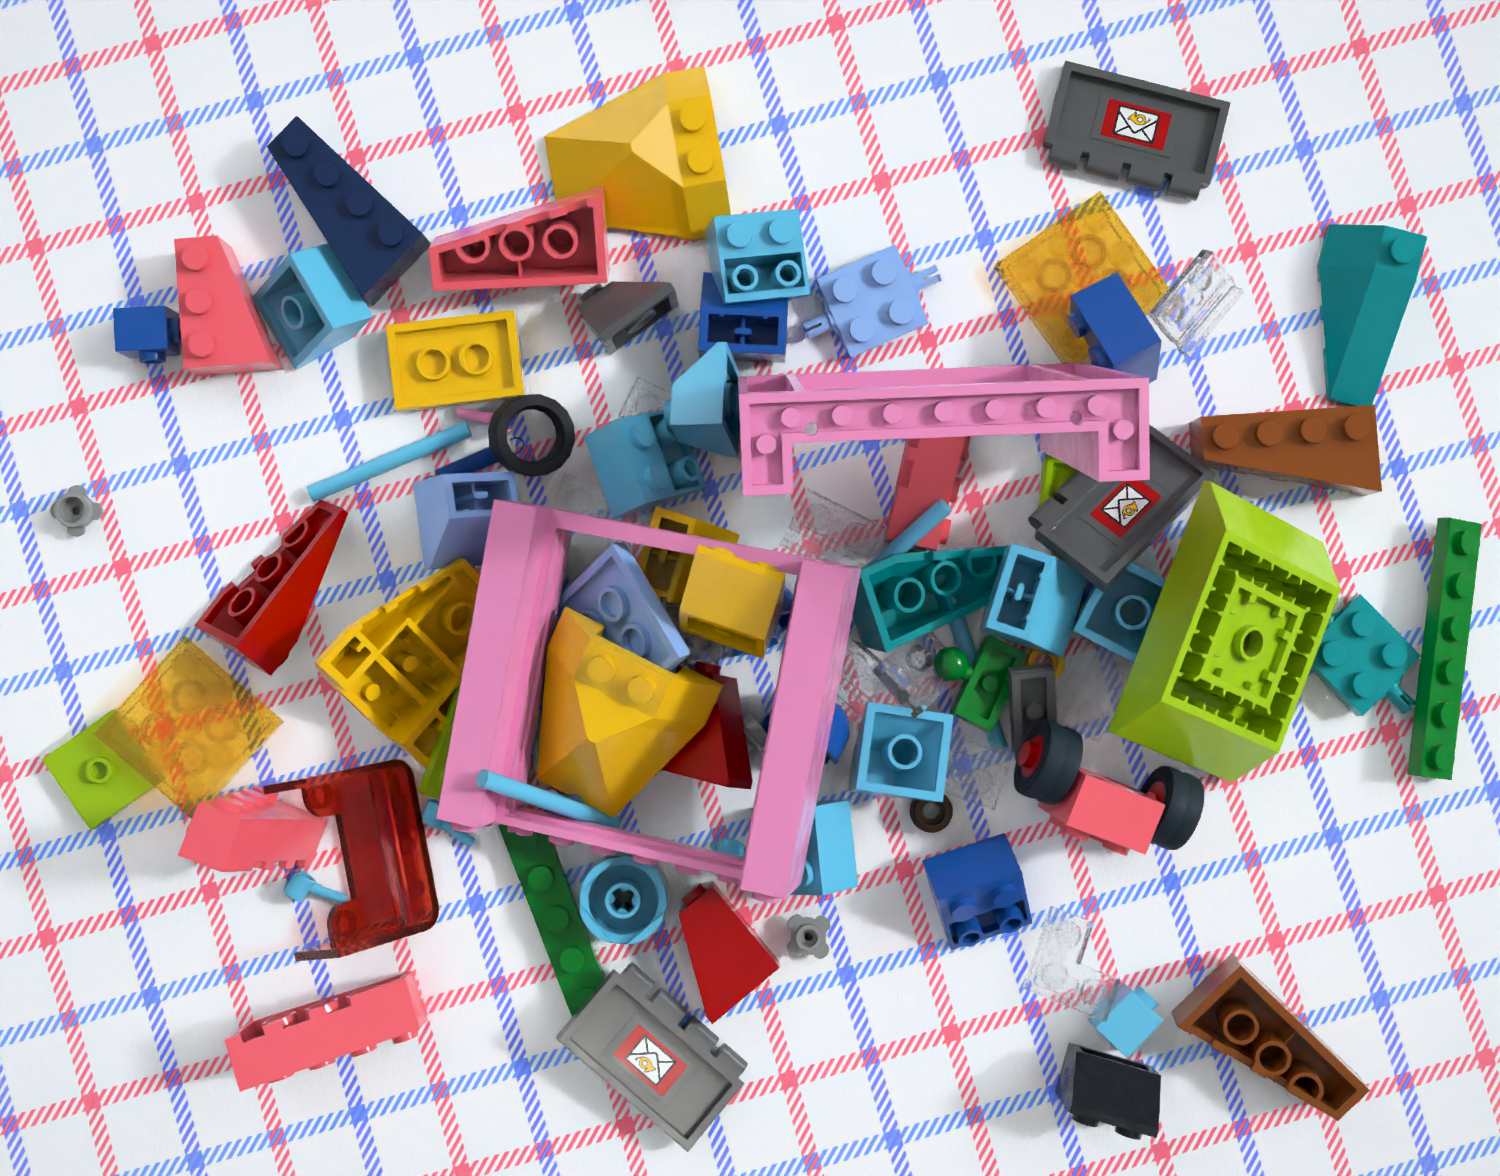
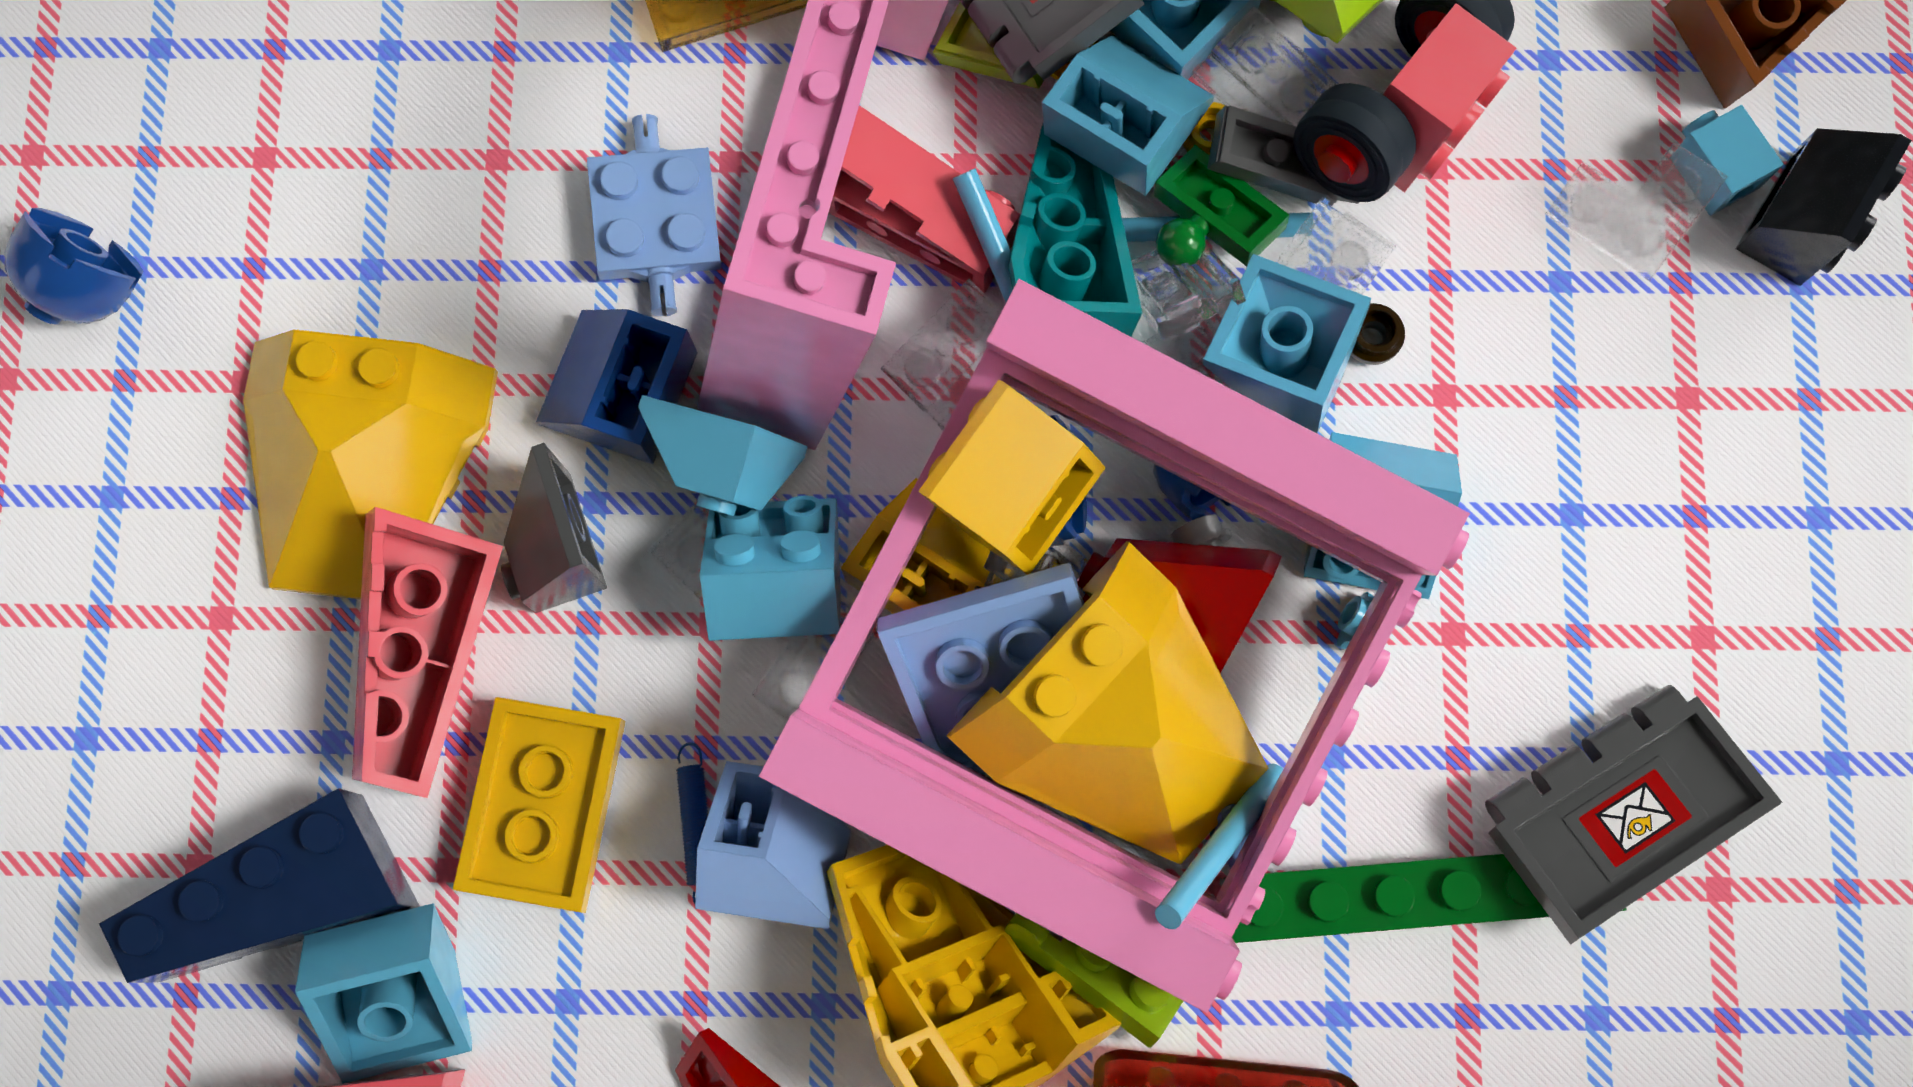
camera: 70 degrees left, 10 degrees down
medium azure bar [307,421,472,502] -> none
medium azure hand [422,799,476,848] -> none
bright pink hand [456,407,516,434] -> none
black tyre [488,394,575,477] -> none
medium azure brick [579,851,670,945] -> none
red slope [679,881,780,1024] -> none
medium azure slope [705,209,811,305] -> none
light grey plate [787,914,831,959] -> none
blue slope [922,833,1033,950] -> none

